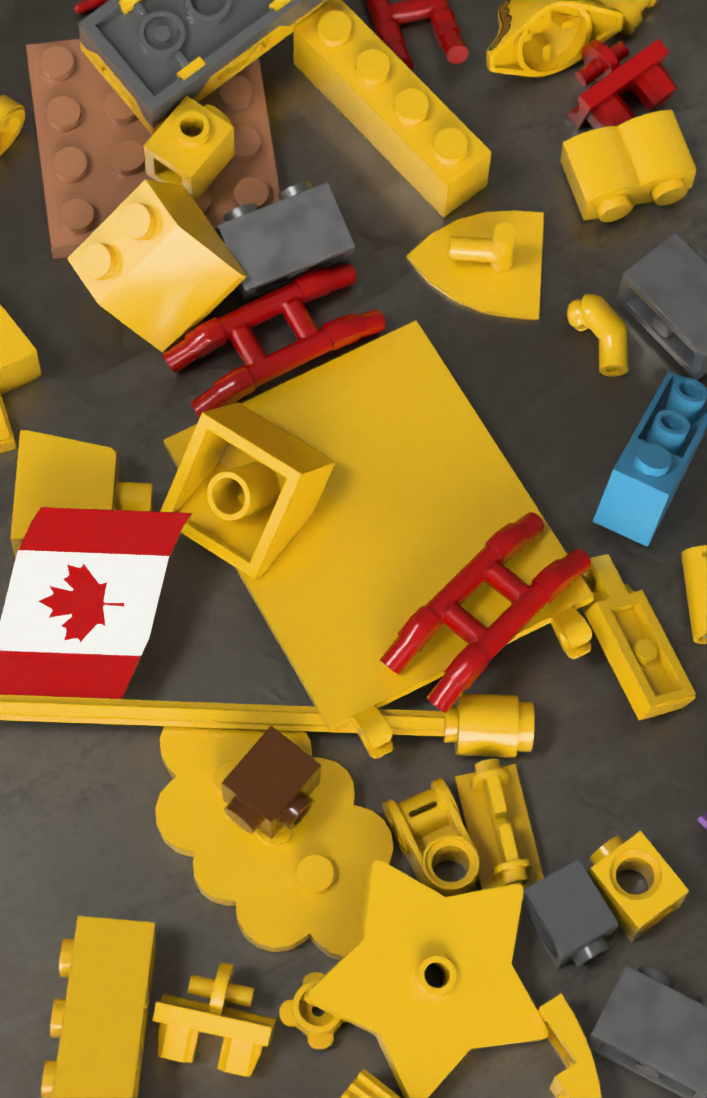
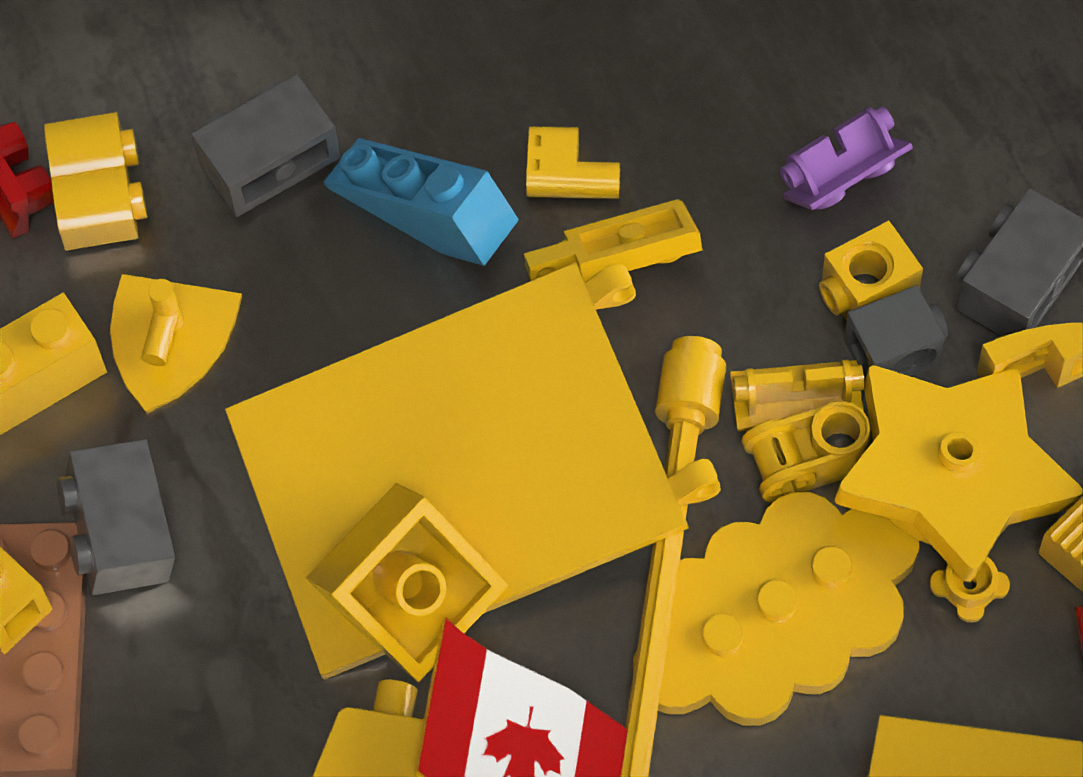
camera: 75 degrees left, 5 degrees down
yellow slope [67,179,247,353] -> none
yellow hips [152,962,277,1077] -> none
red piece [163,263,386,417] -> none
reddish brown brick [222,726,321,839] -> none
red piece [380,512,591,713] -> none
yellow arm [567,294,629,377] -> none

